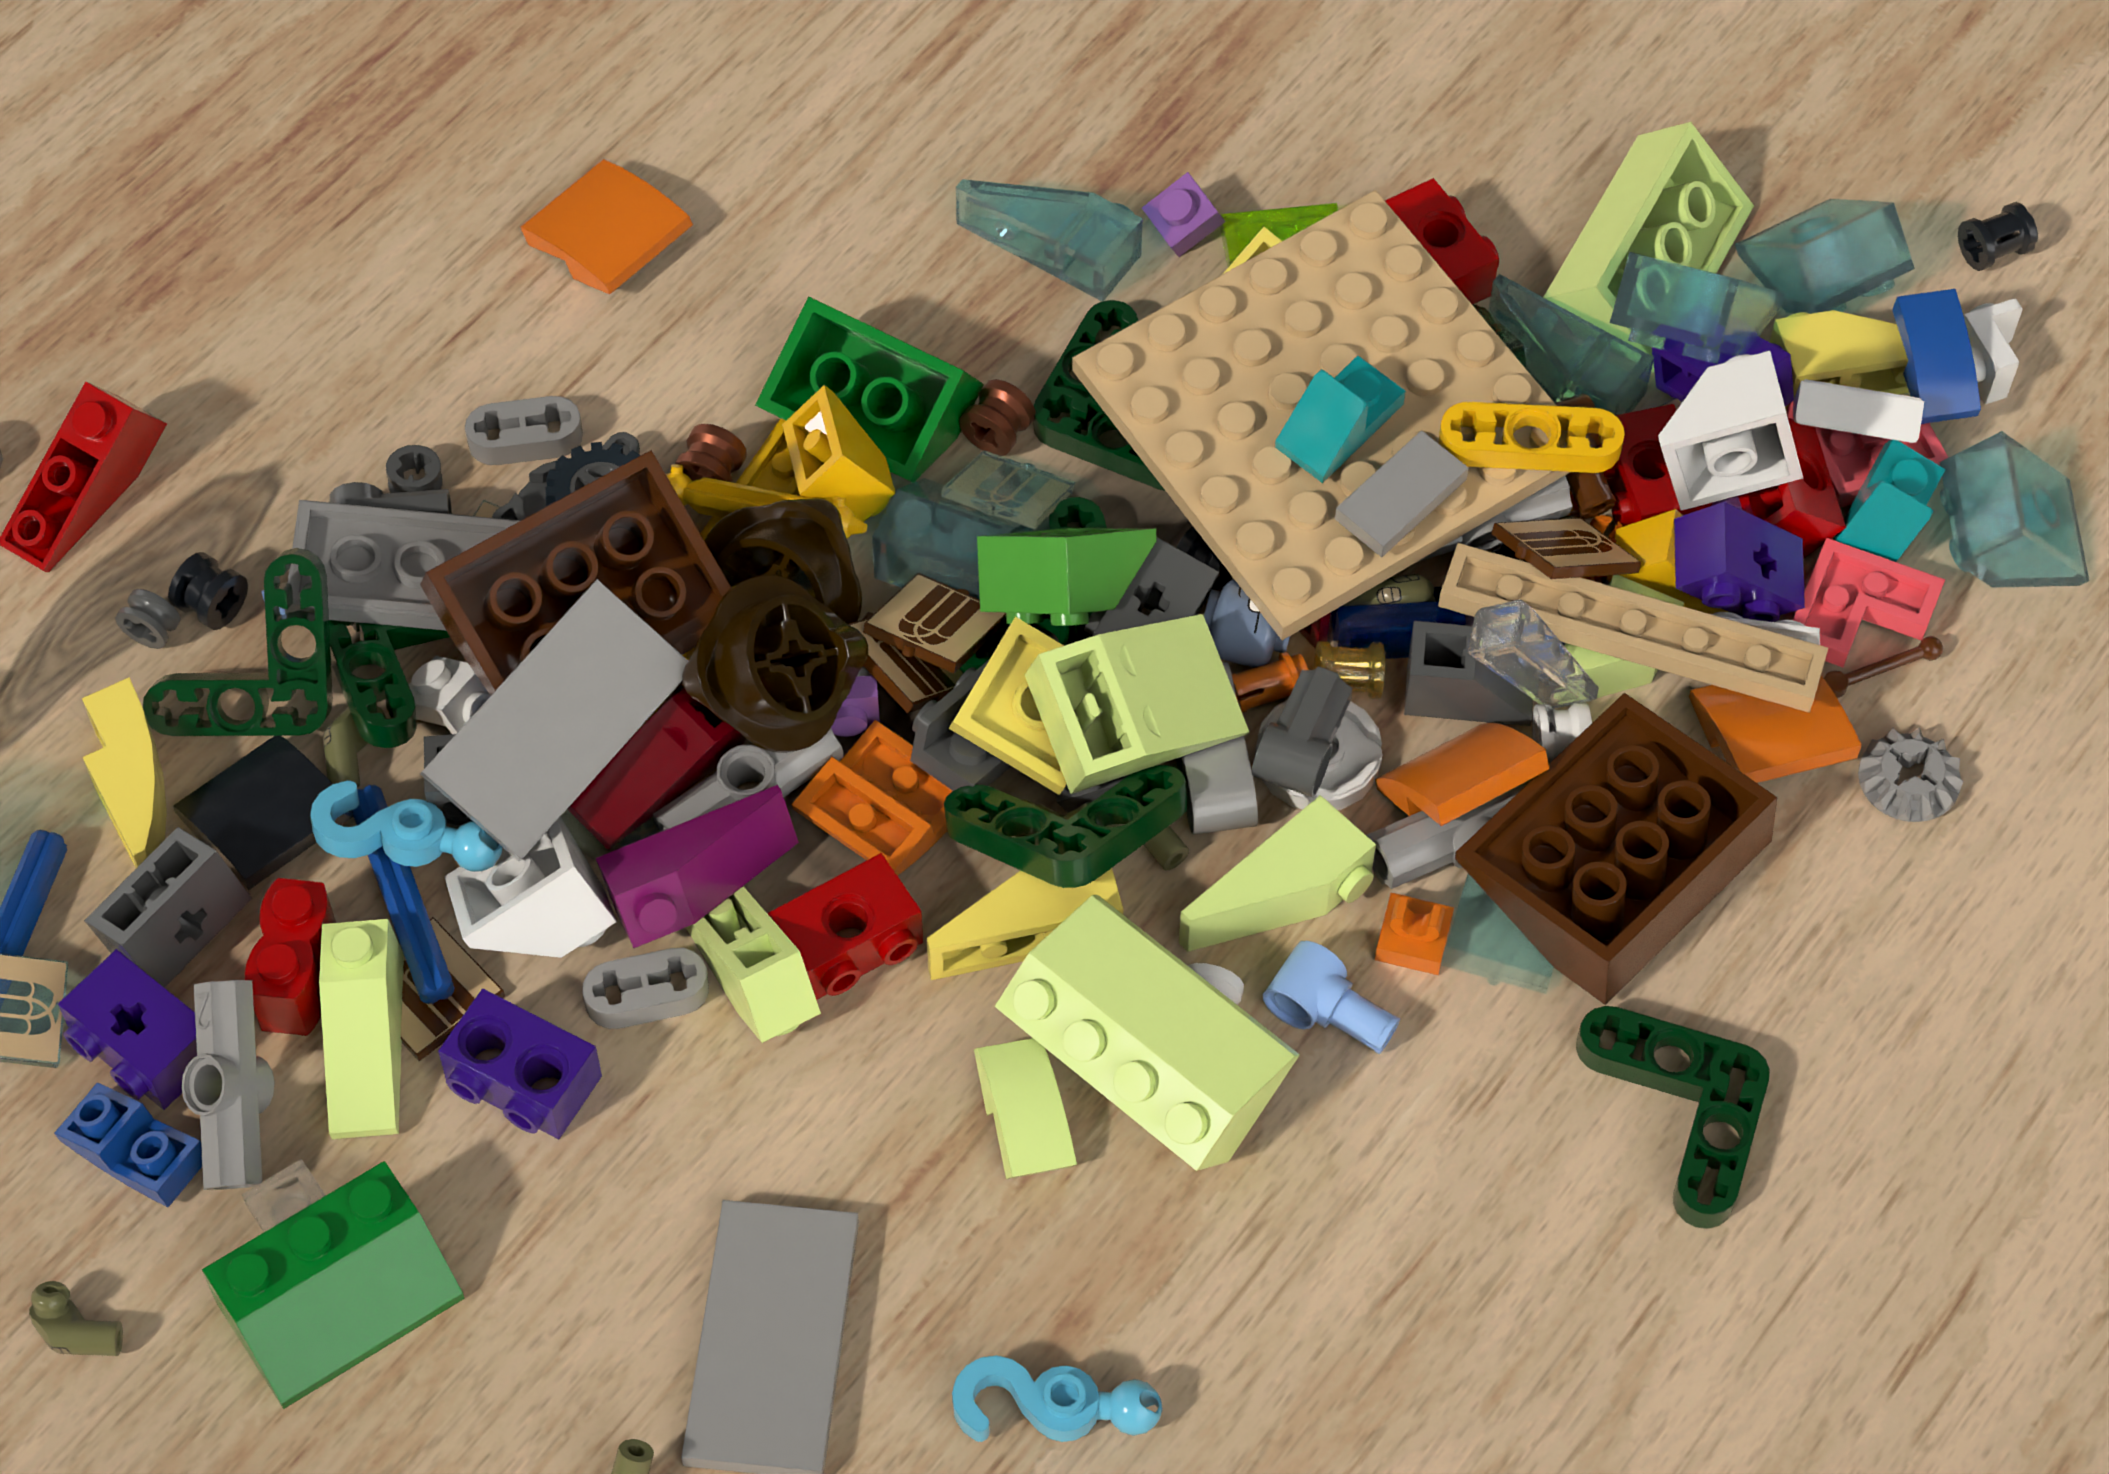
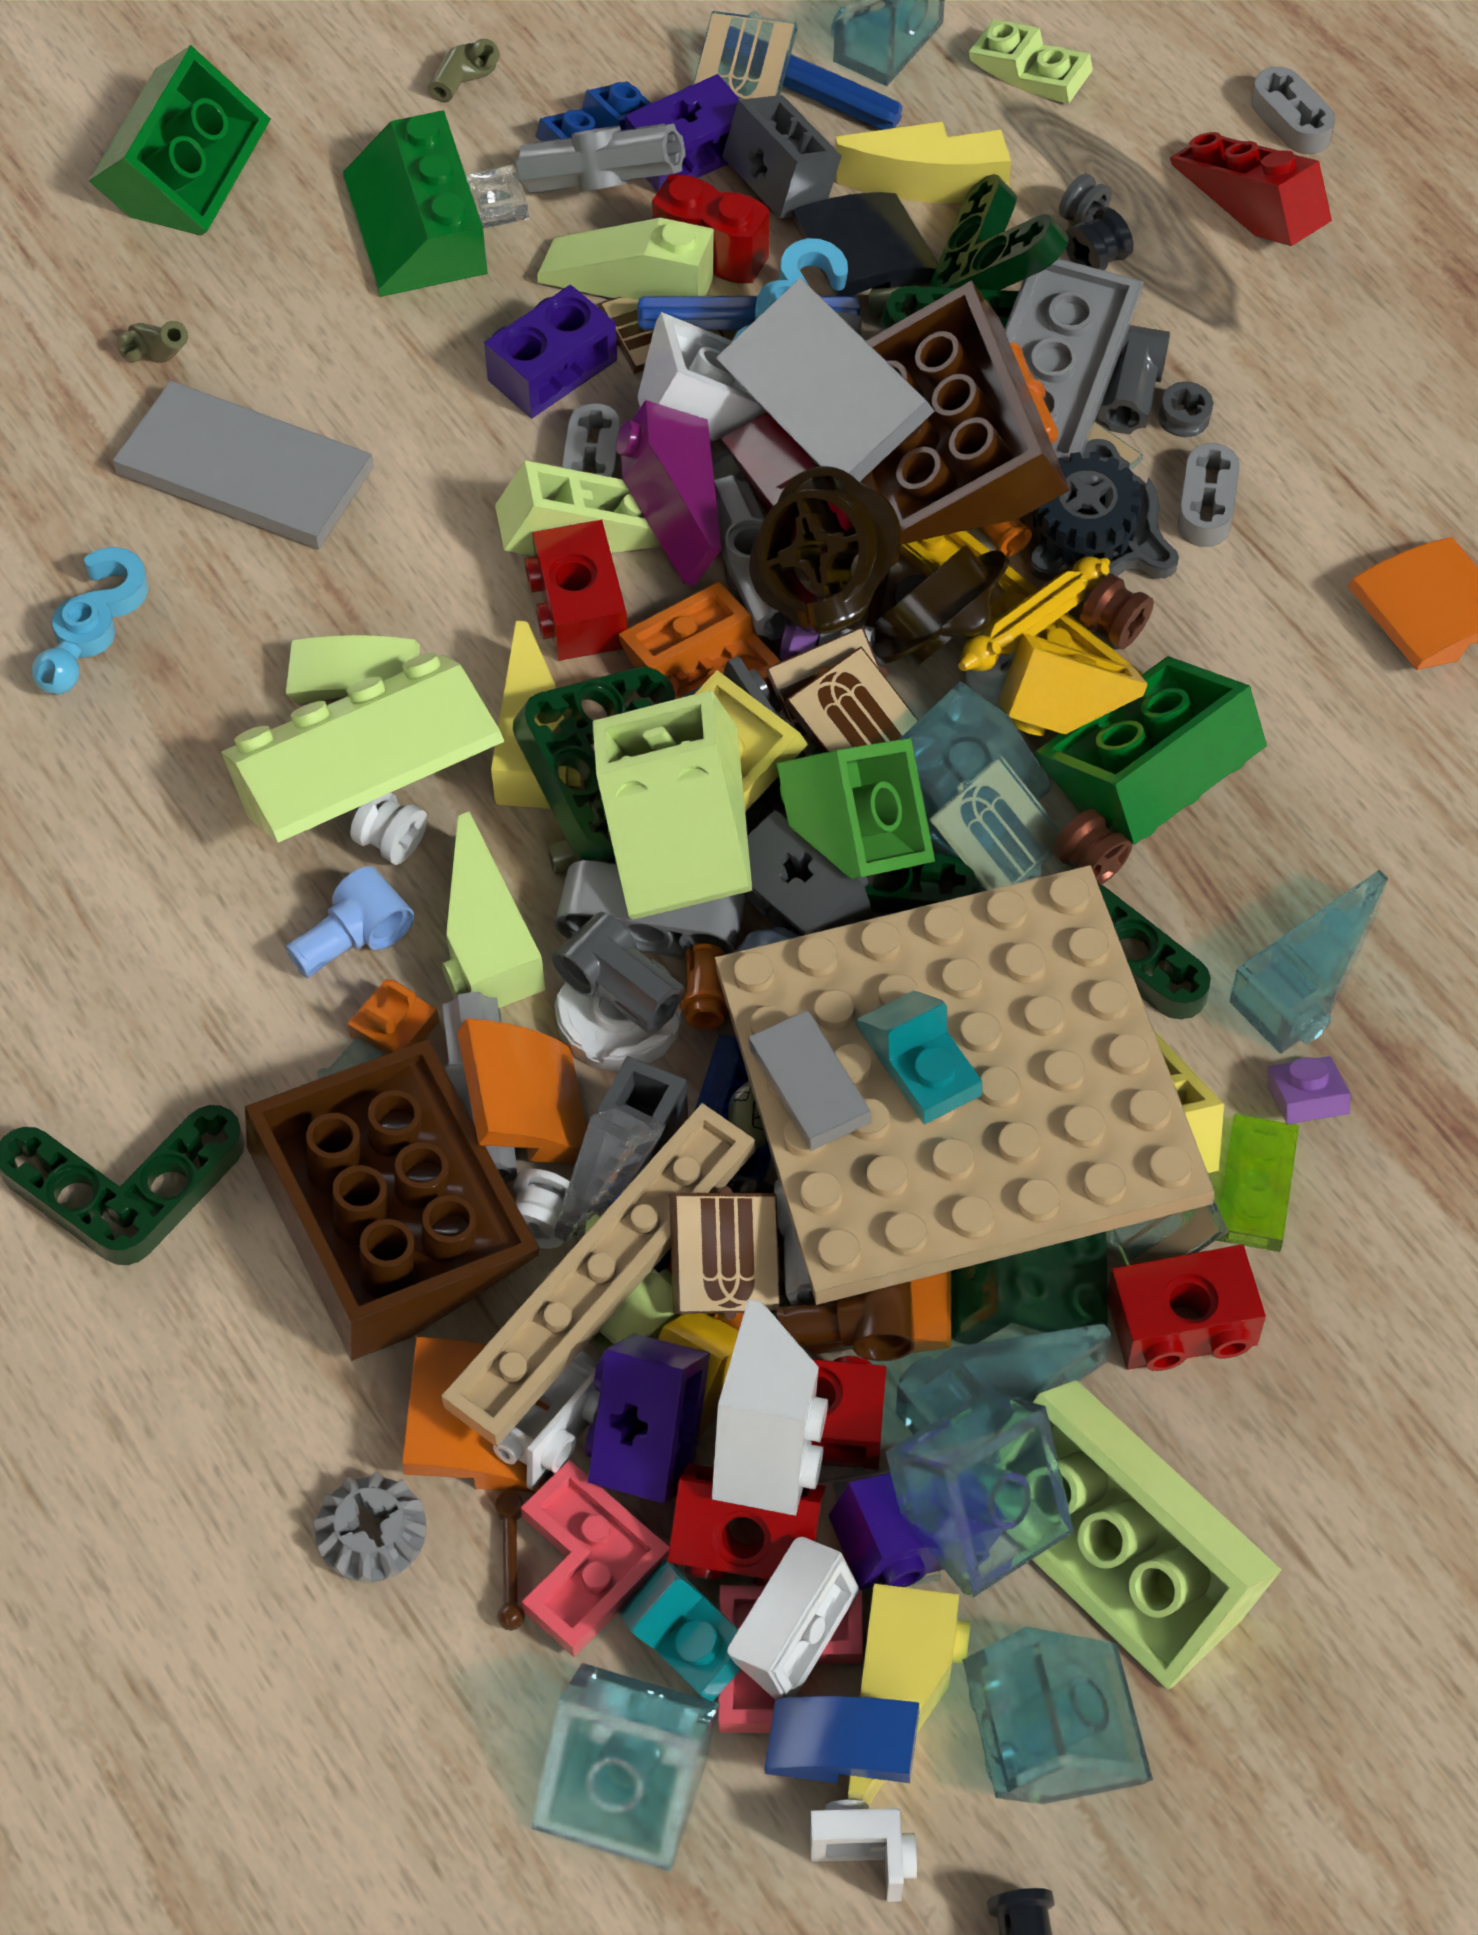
camera: 110 degrees right, 0 degrees up
clear yellow bush [1314,641,1385,699] -> none
yellow beam [1438,402,1625,473] -> none

